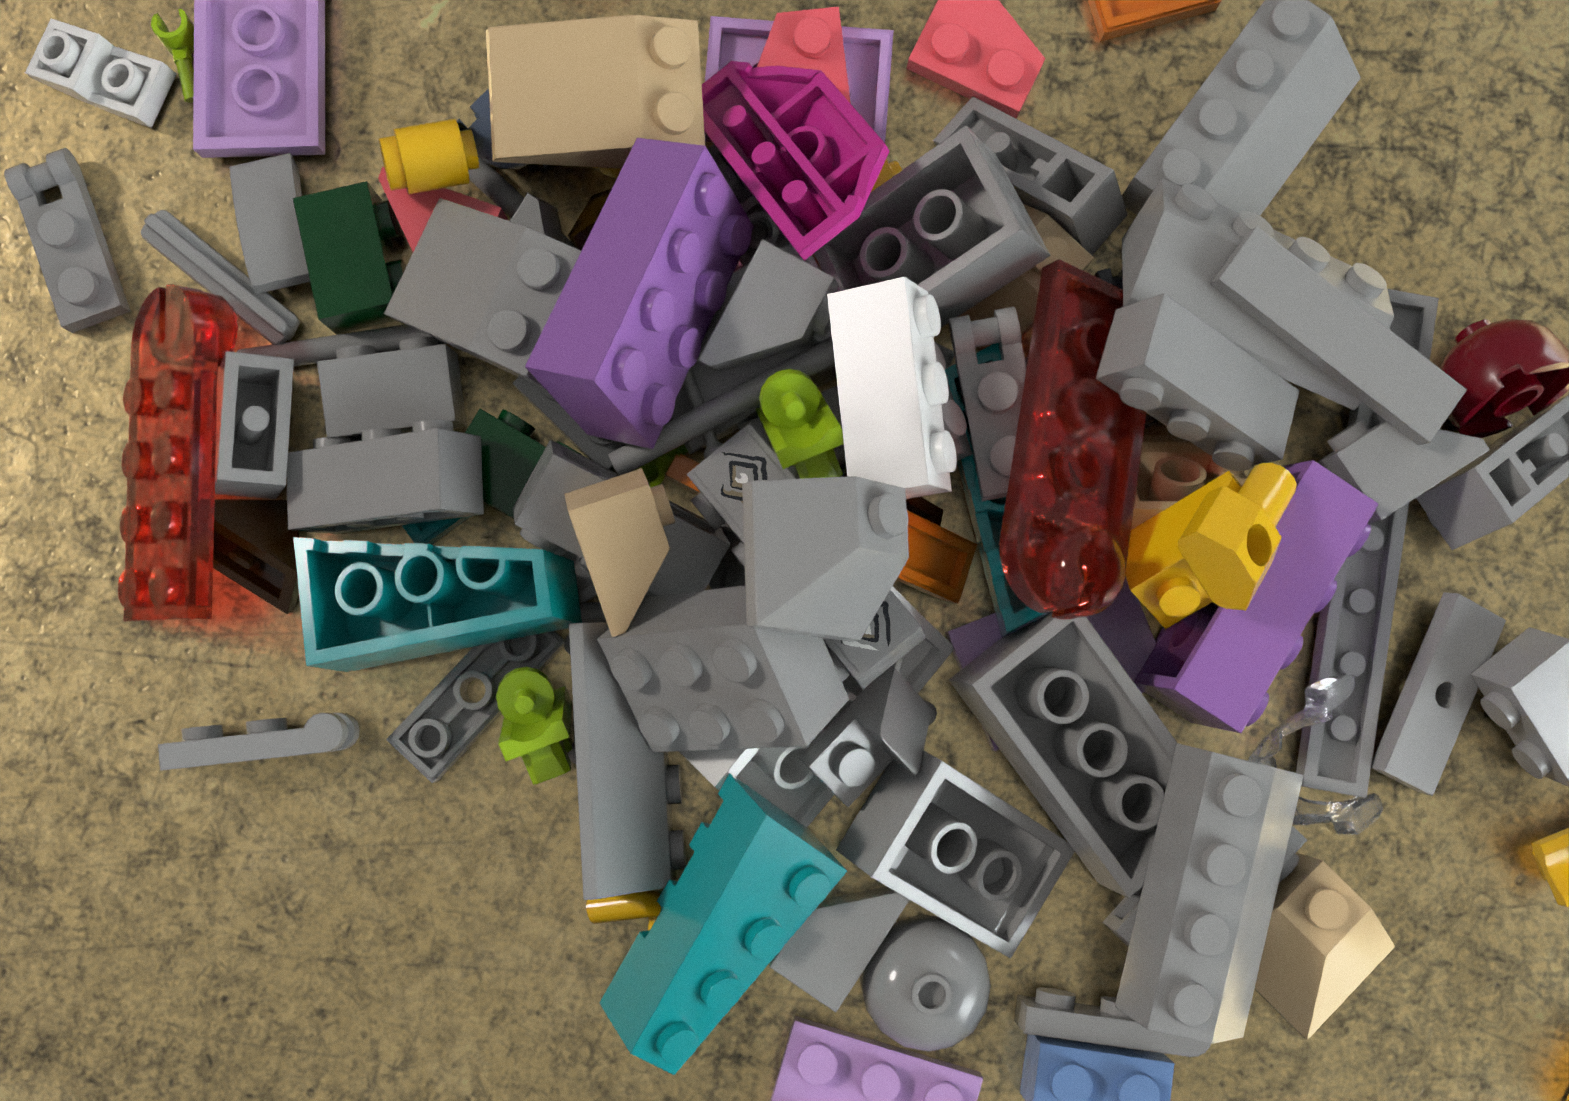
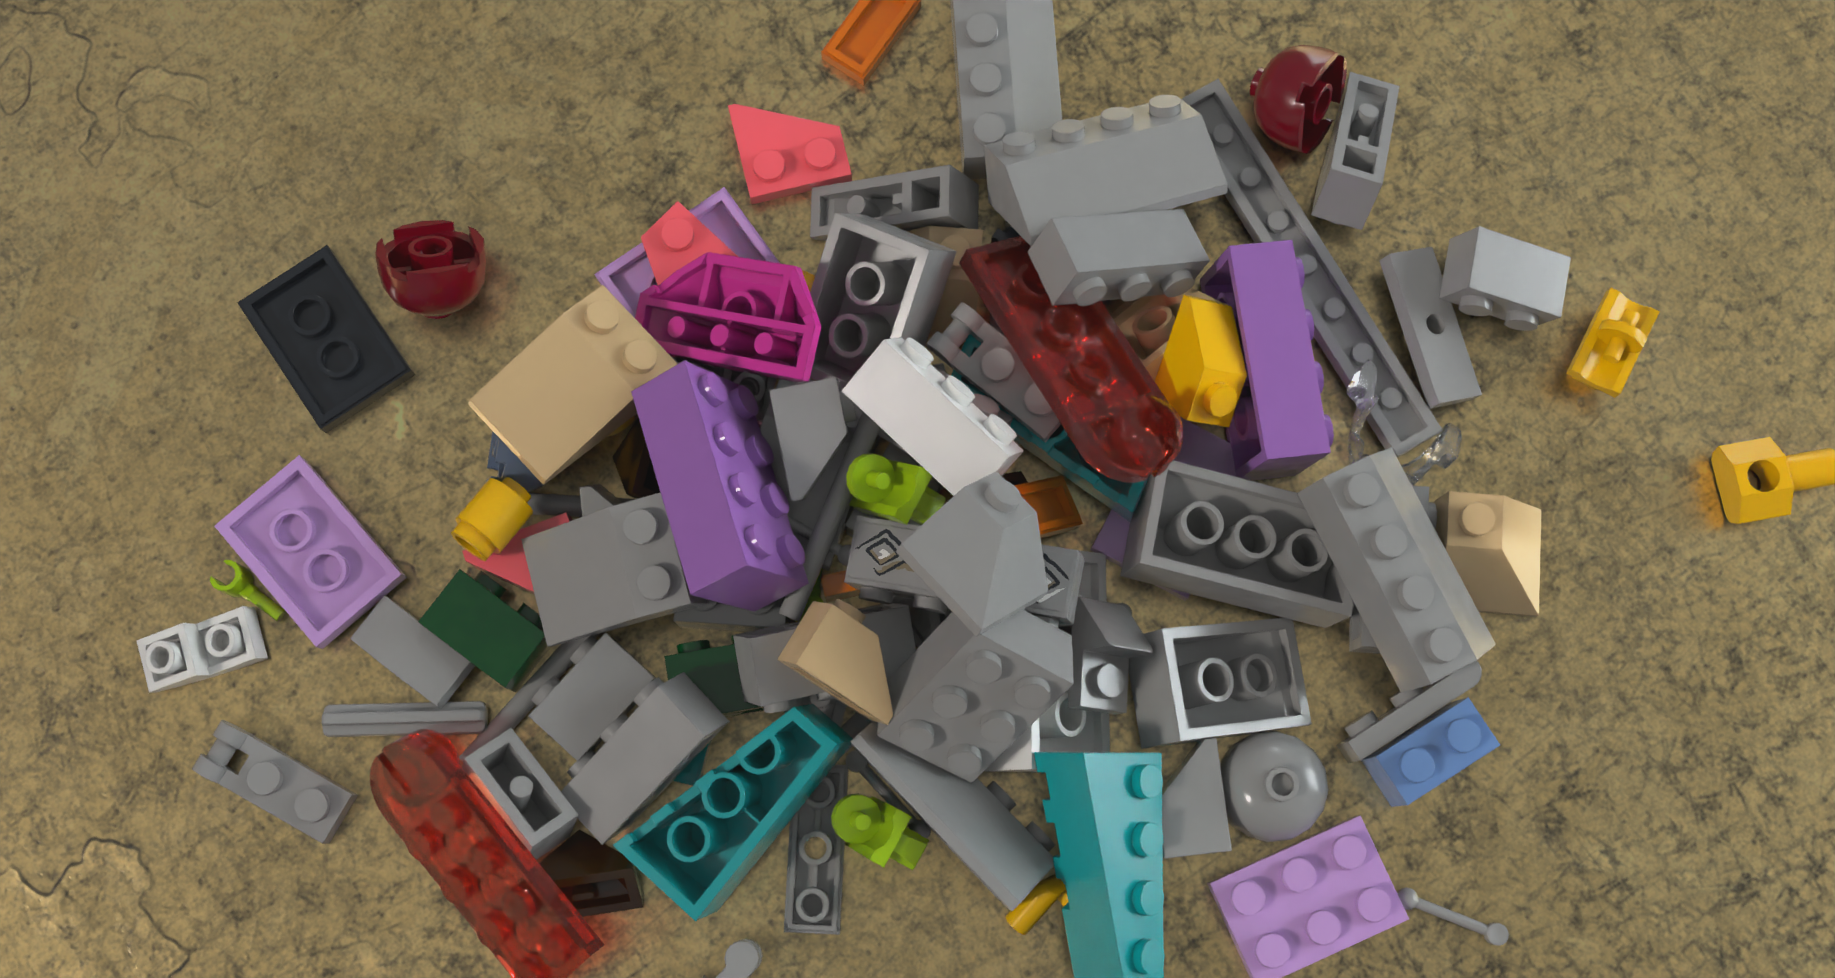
camera: 40 degrees left, 5 degrees down
yellow piece [1178,463,1297,611] -> none
light grey tile [1210,226,1467,445] -> none
light grey slope [1317,420,1490,524] -> none

